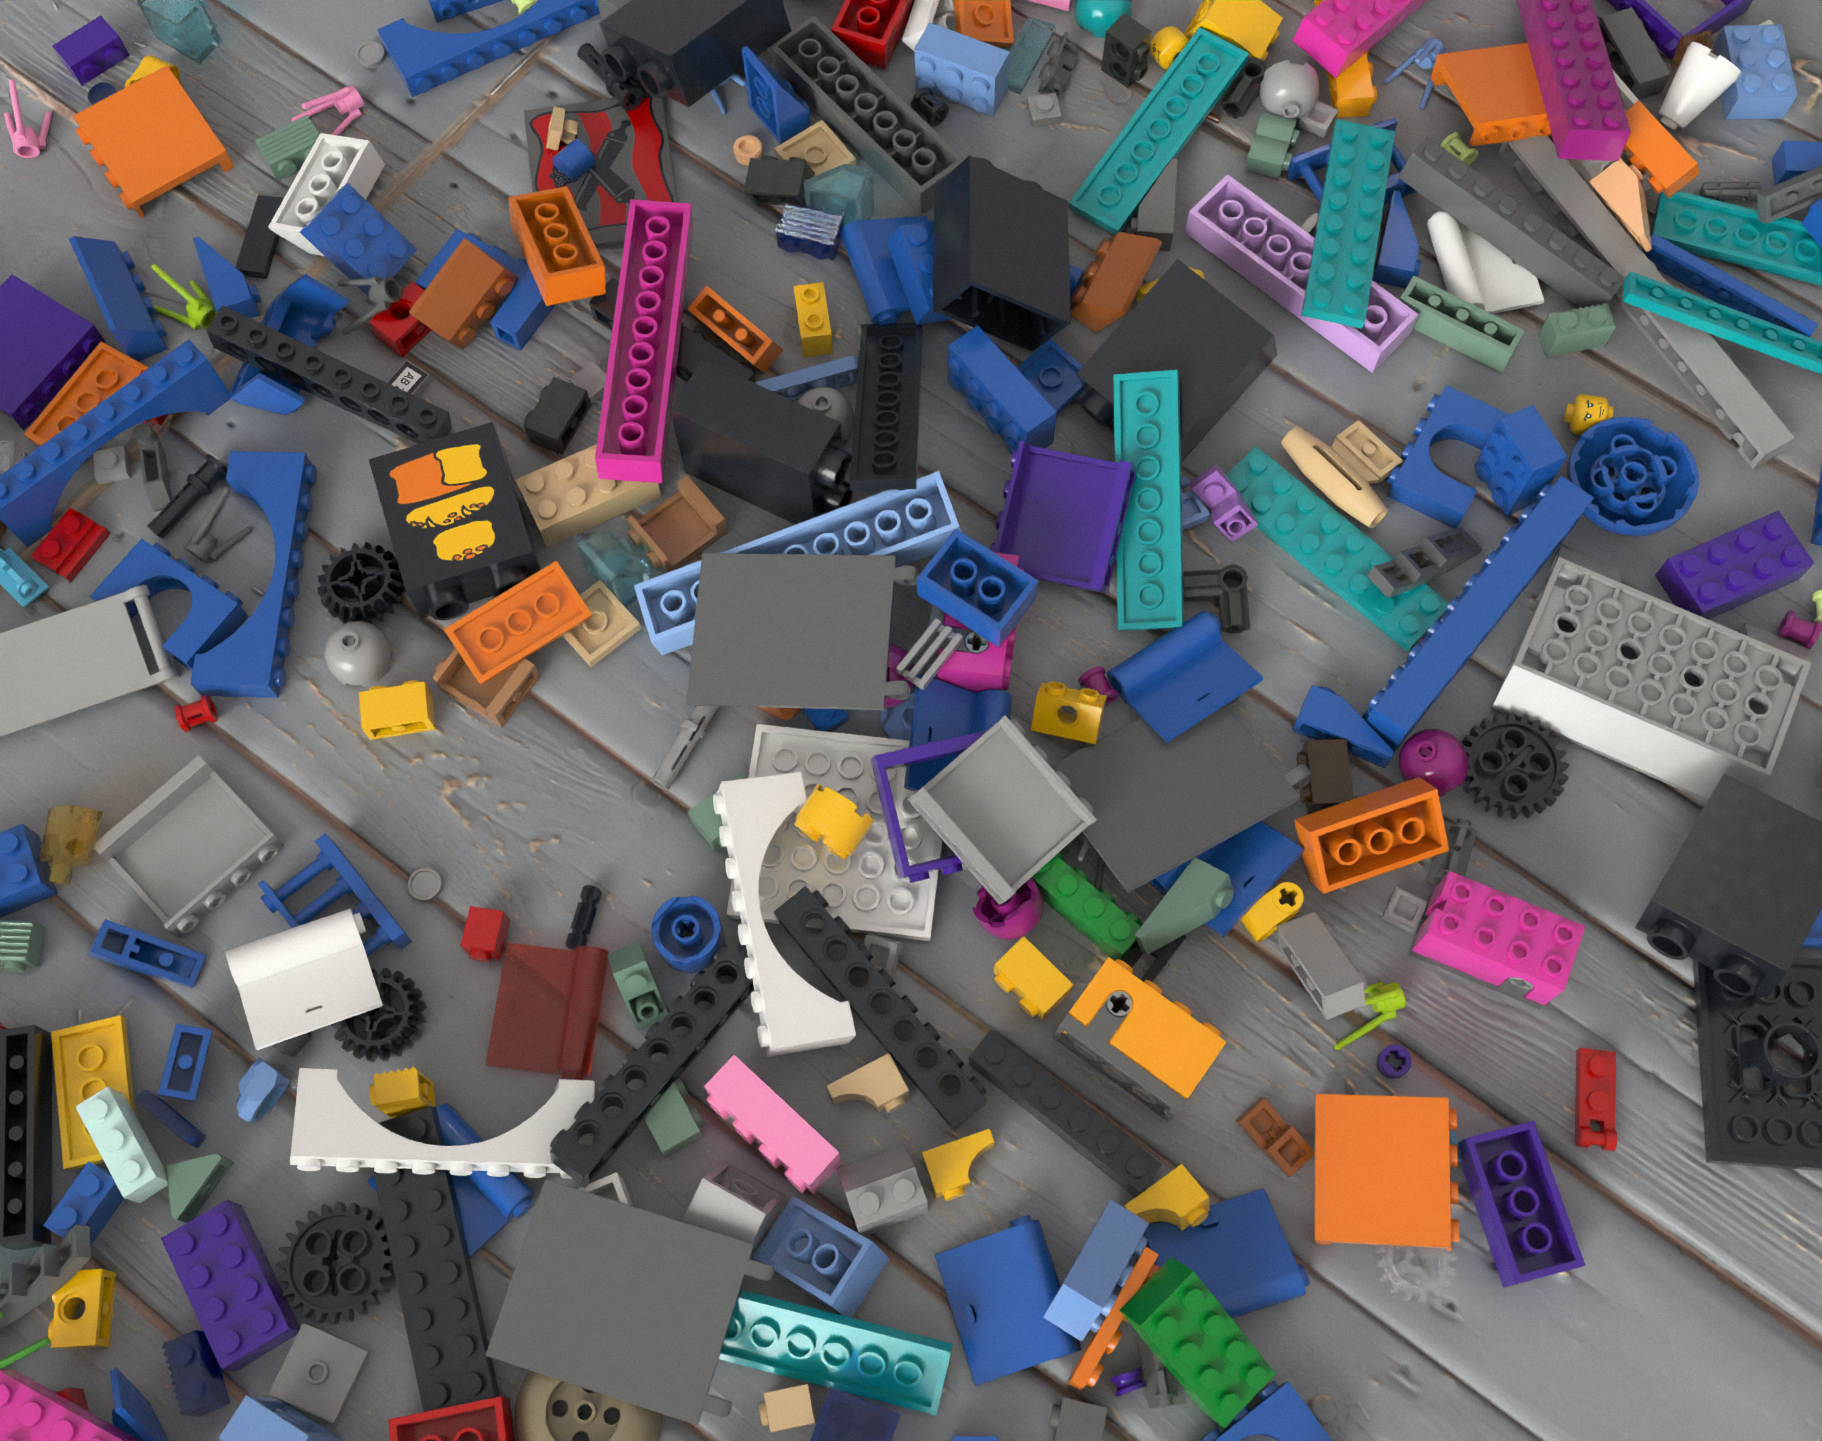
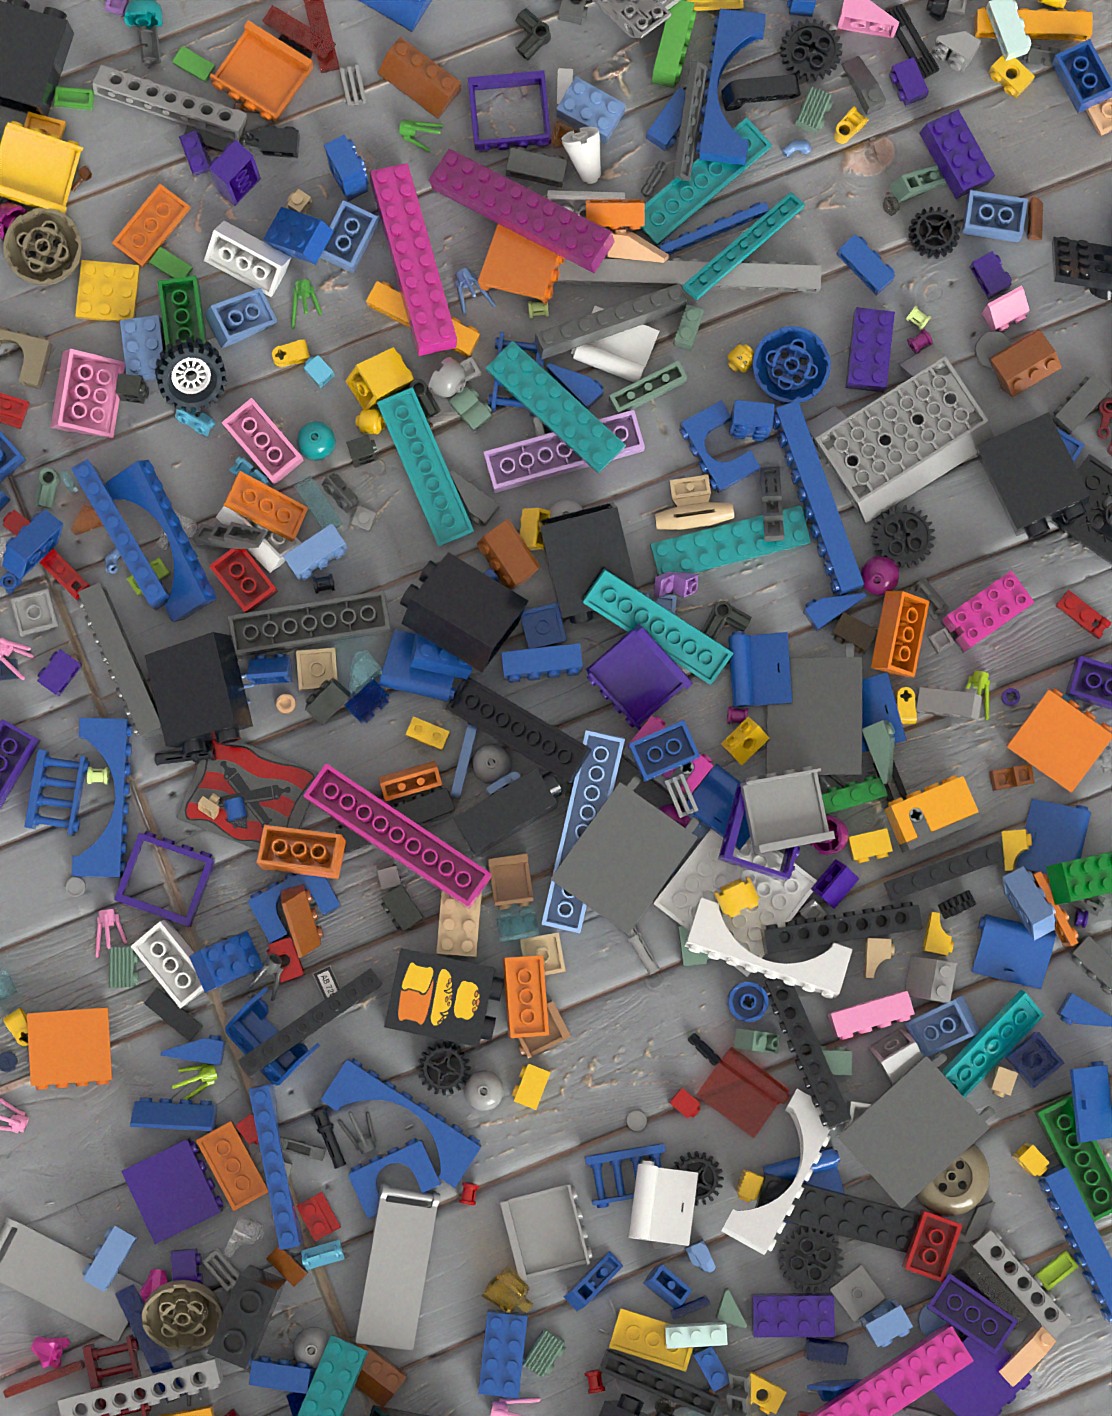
camera: 65 degrees left, 15 degrees up
none -> dark purple window [114,831,216,927]
none -> dark purple brick [811,859,859,909]
none -> black tyre [937,890,976,920]

